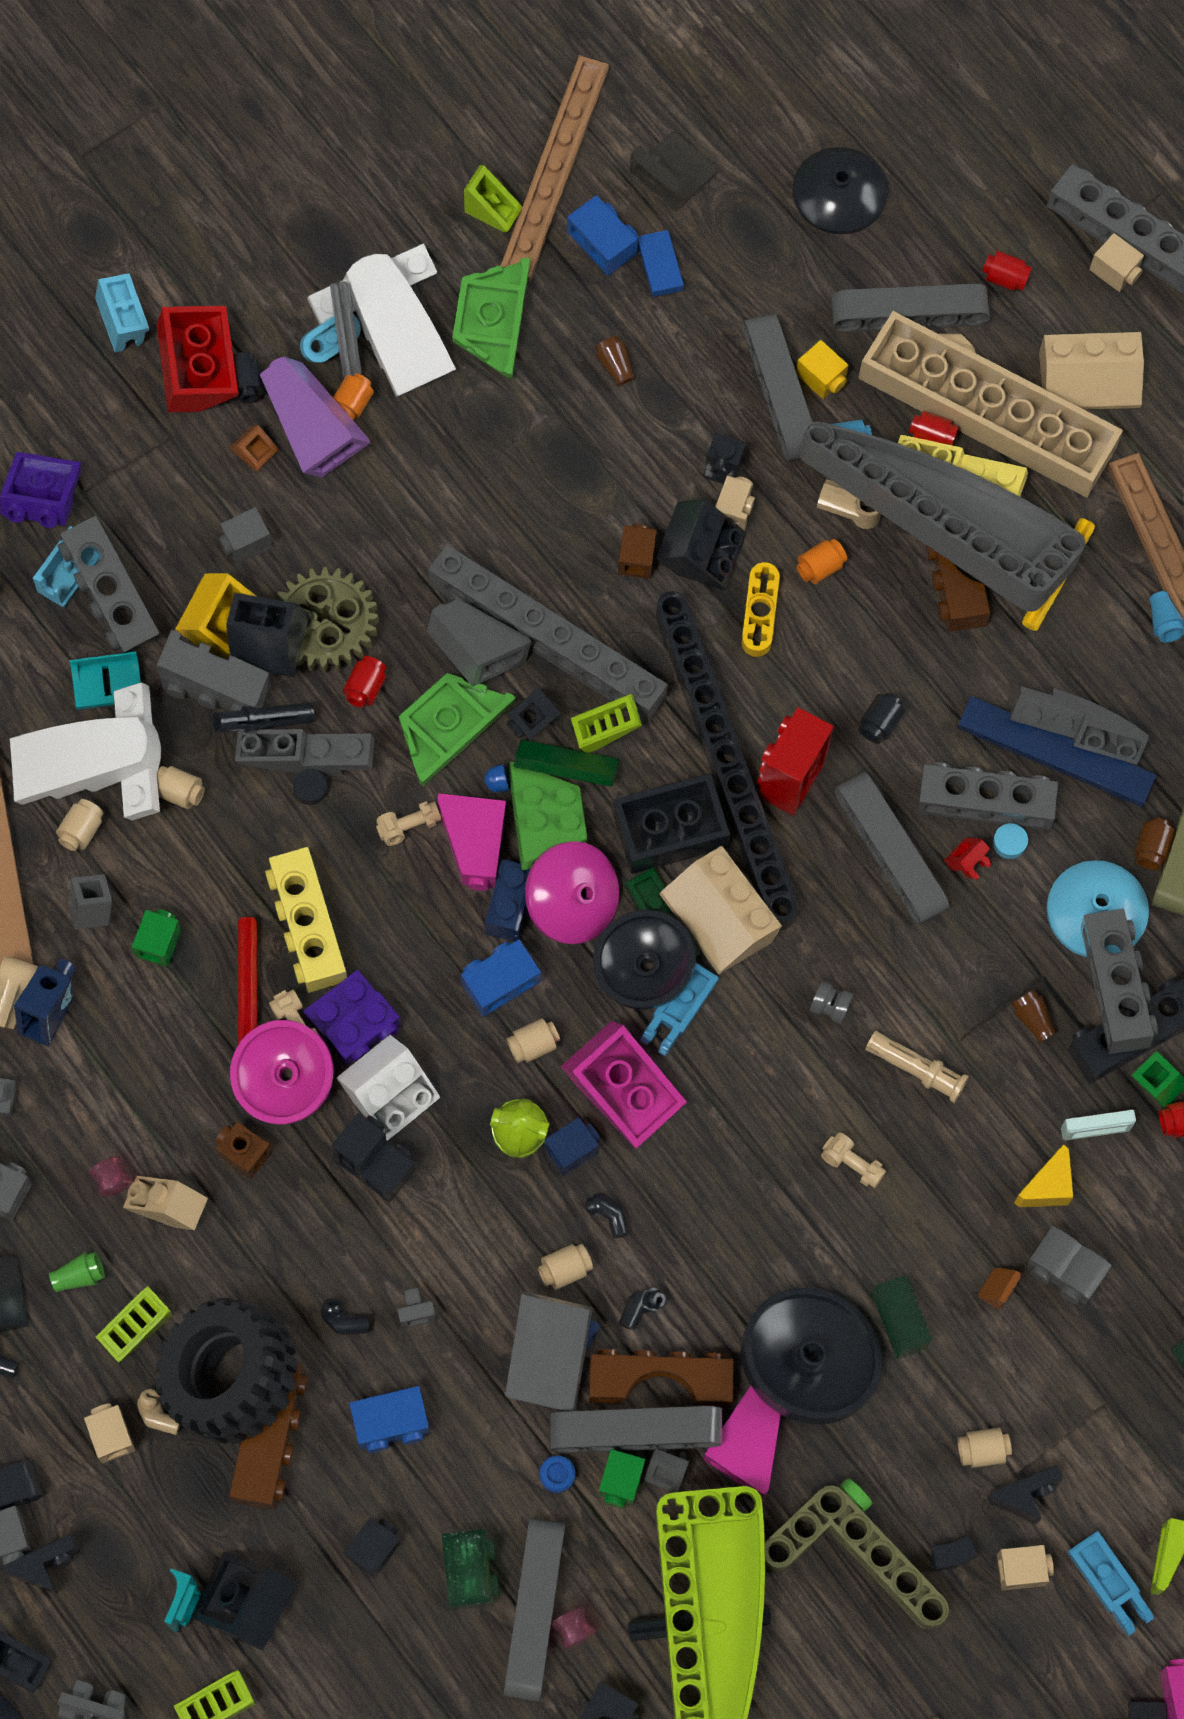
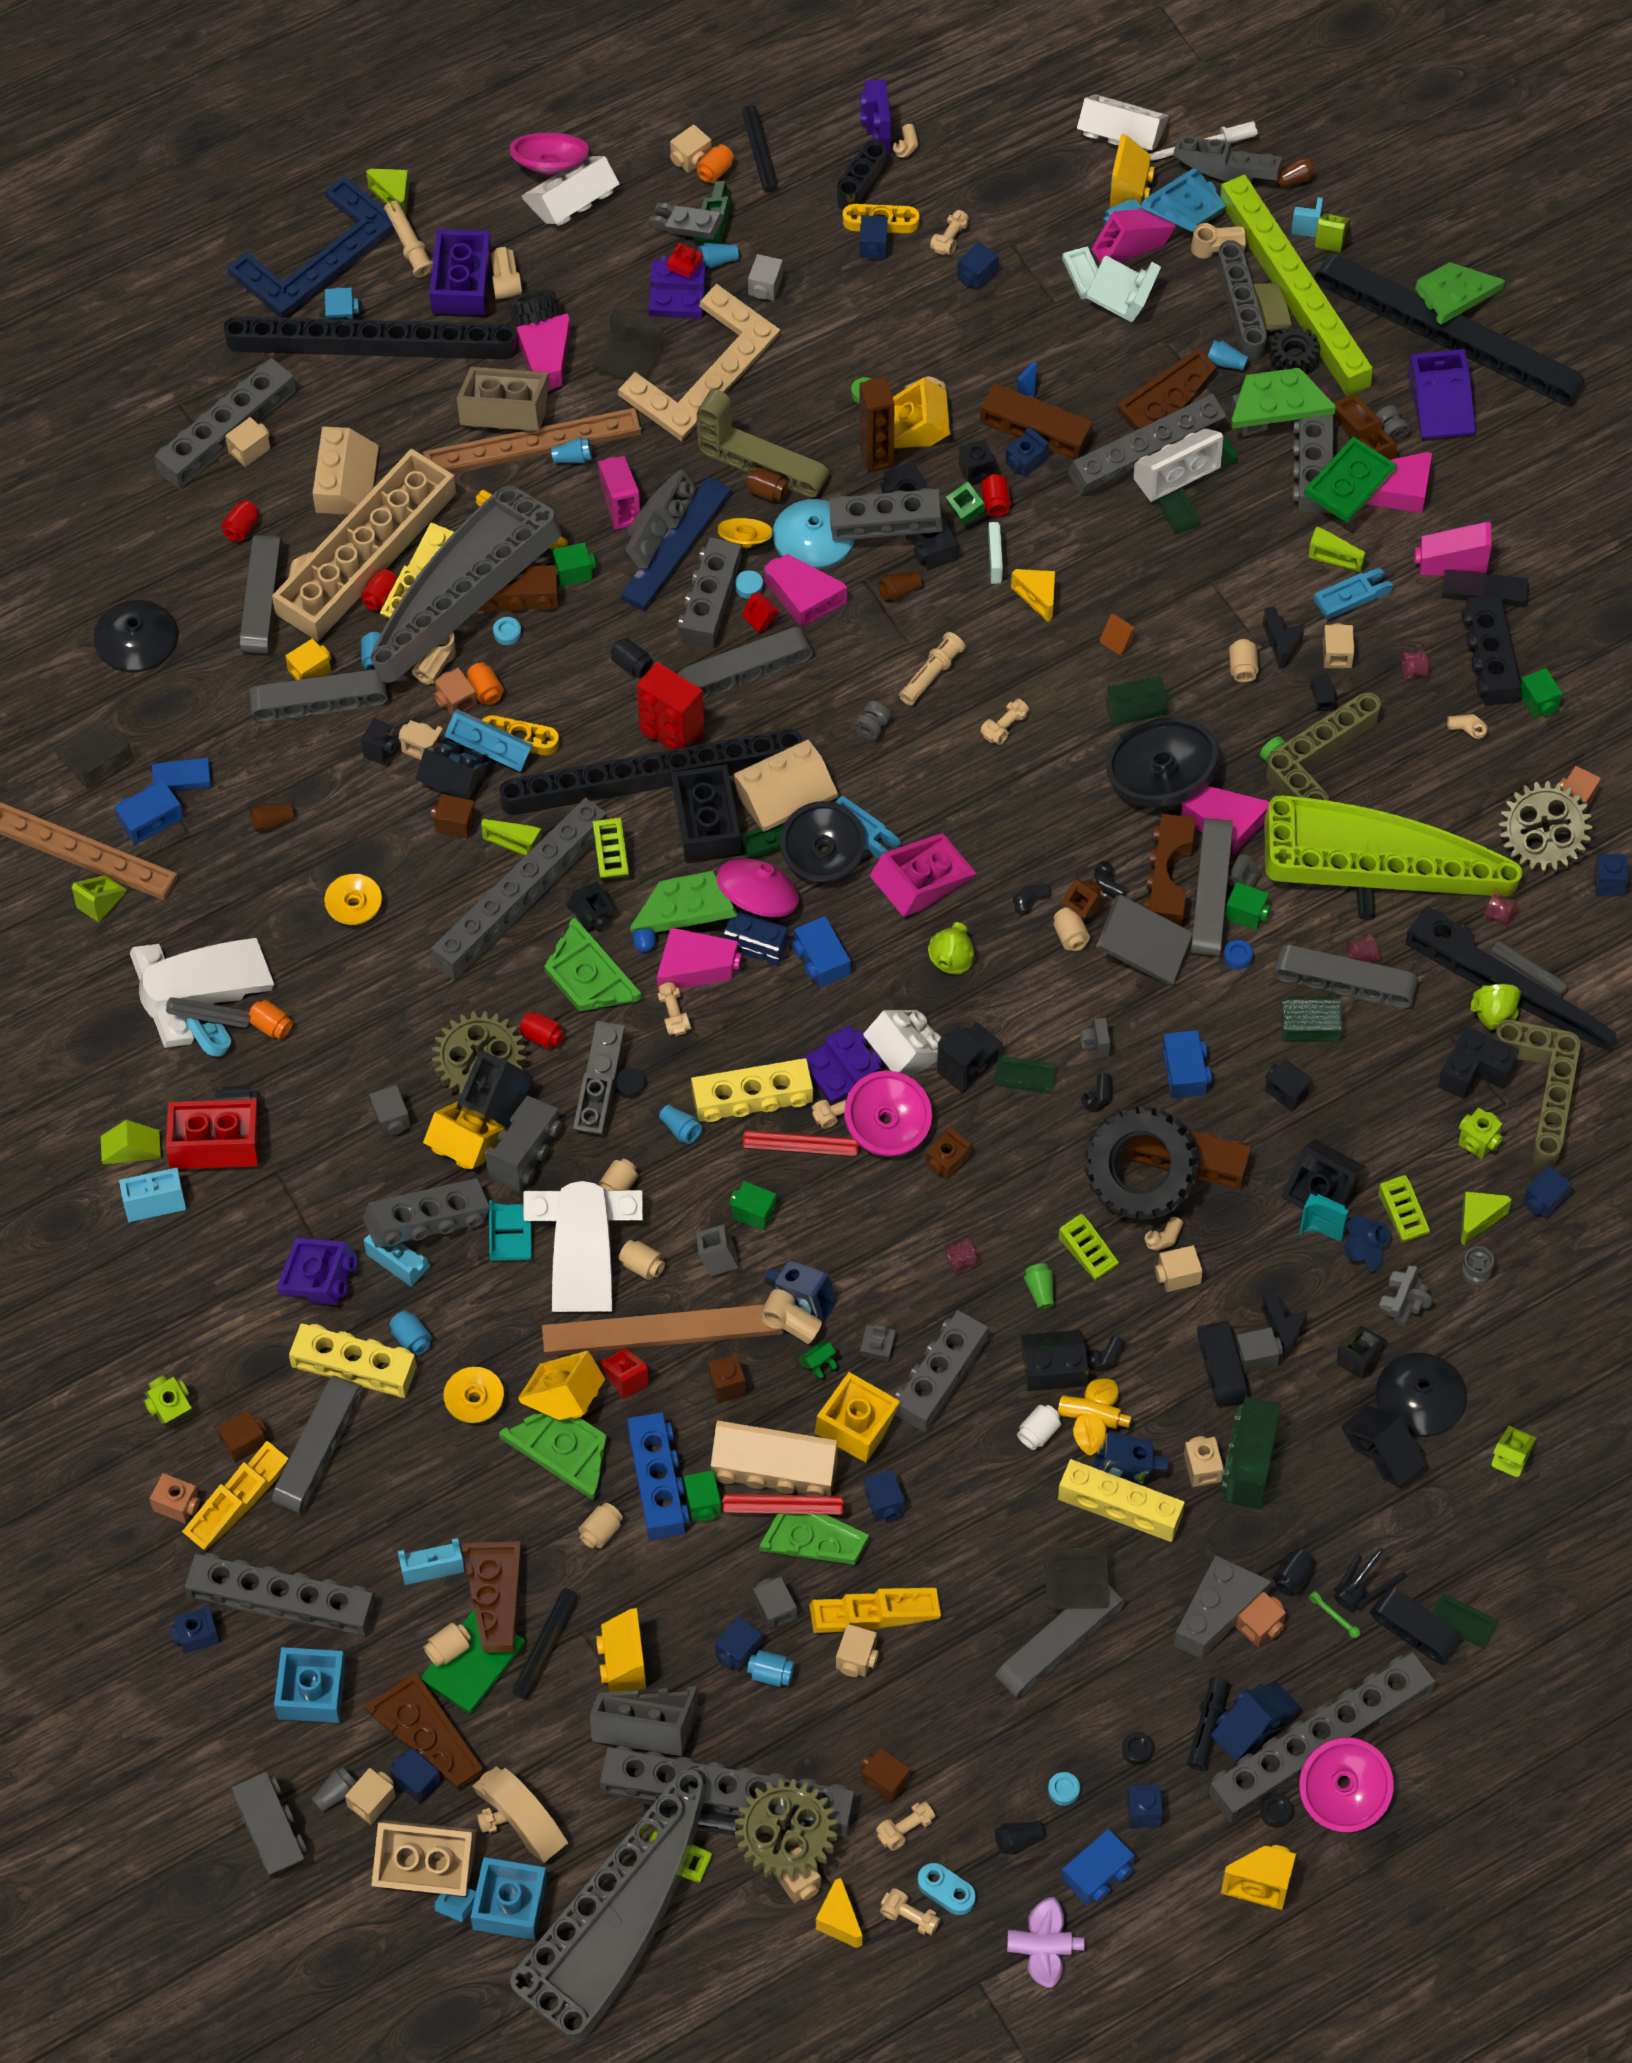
camera: 80 degrees left, 10 degrees down
tan slope [123,1176,208,1230] -> none
black pin [213,702,314,734] -> none
dark orange slope [229,425,279,471] -> none
medium lavender slope [260,357,370,478] -> none
dark grey slope [427,599,532,687] -> none
bright green wing [452,258,530,378] -> none
tan brick [506,1018,560,1063] -> none
dark green tile [513,739,619,787] -> none
dark blue brick [544,1117,600,1176] -> none
dark grey brick [1027,1226,1112,1305] -> none
none -> lime slope [101,1120,161,1164]
none -> yellow dish [324,874,382,925]
none -> nougat brick [434,668,478,716]
none -> dark azure plate [445,709,533,772]
none -> lime slope [481,819,543,856]
none -> medium azure tile [493,617,521,645]
none -> green brick [553,542,596,587]
none -> dark pink slope [598,456,640,530]
none -> dark azure cone [659,1105,702,1144]
none -> yellow dish [717,518,772,548]
none -> dark pink slope [764,554,847,628]
none -> clear green tile [994,1056,1056,1094]
none -> reddish brown brick [1062,878,1109,918]
none -> dark blue plate [1344,1215,1390,1272]
none -> clear pink wheel [1400,648,1429,679]

